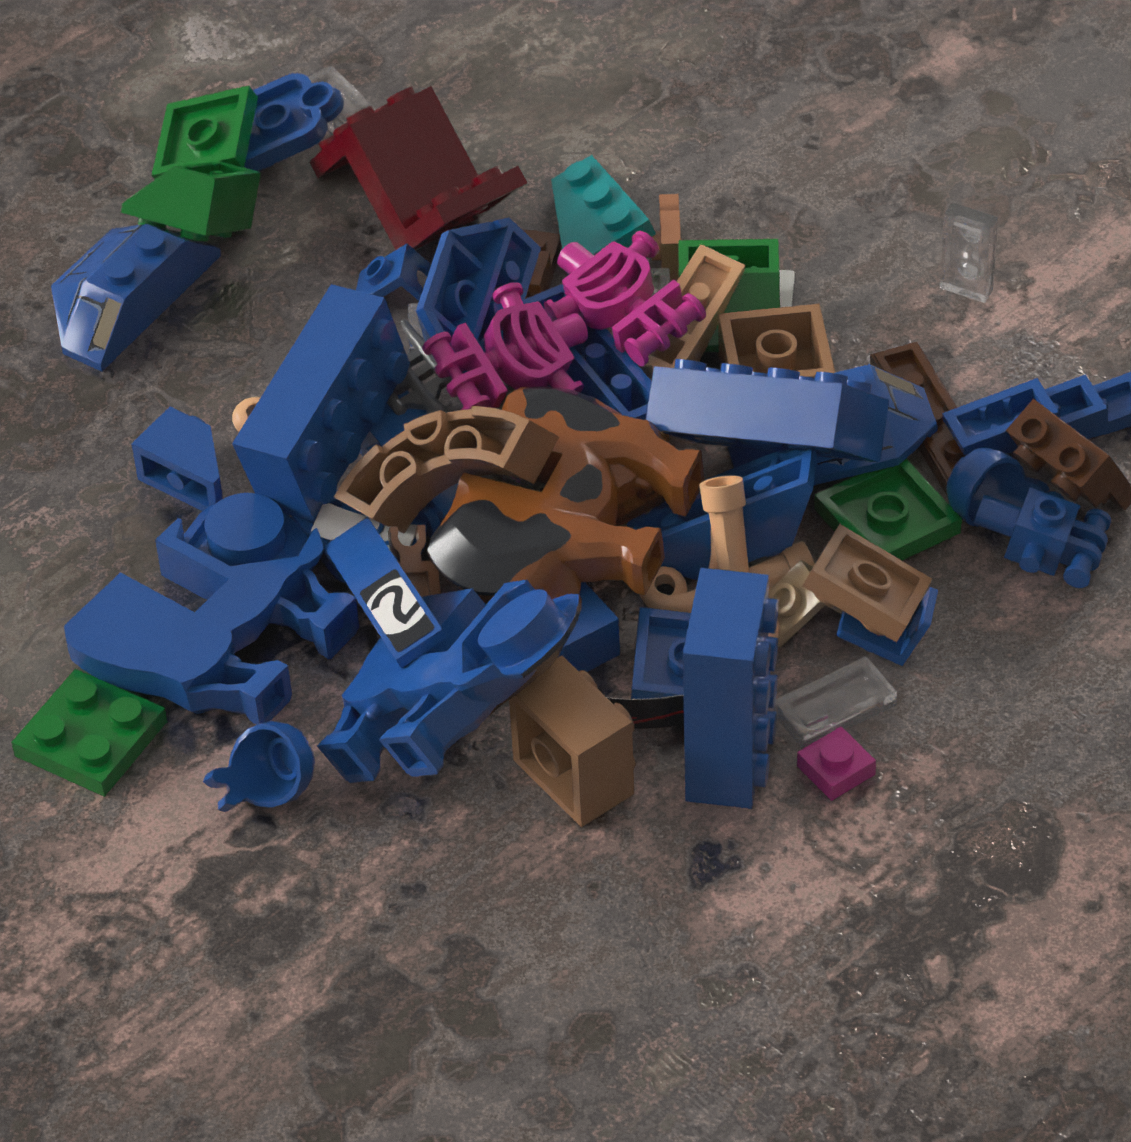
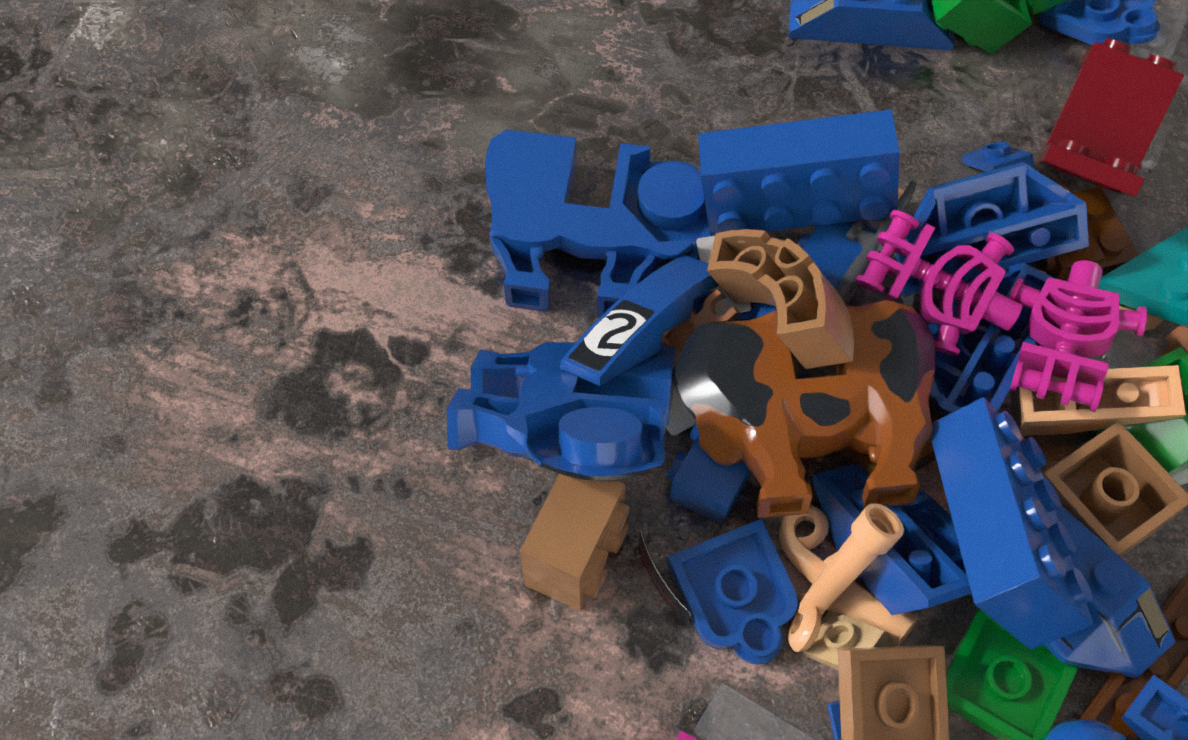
camera: 60 degrees right, 15 degrees up
green plate [11,669,167,797] -> none
blue slope [132,407,223,511] -> none
blue piece [203,721,315,812] -> none
blue brick [683,568,779,809] -> none

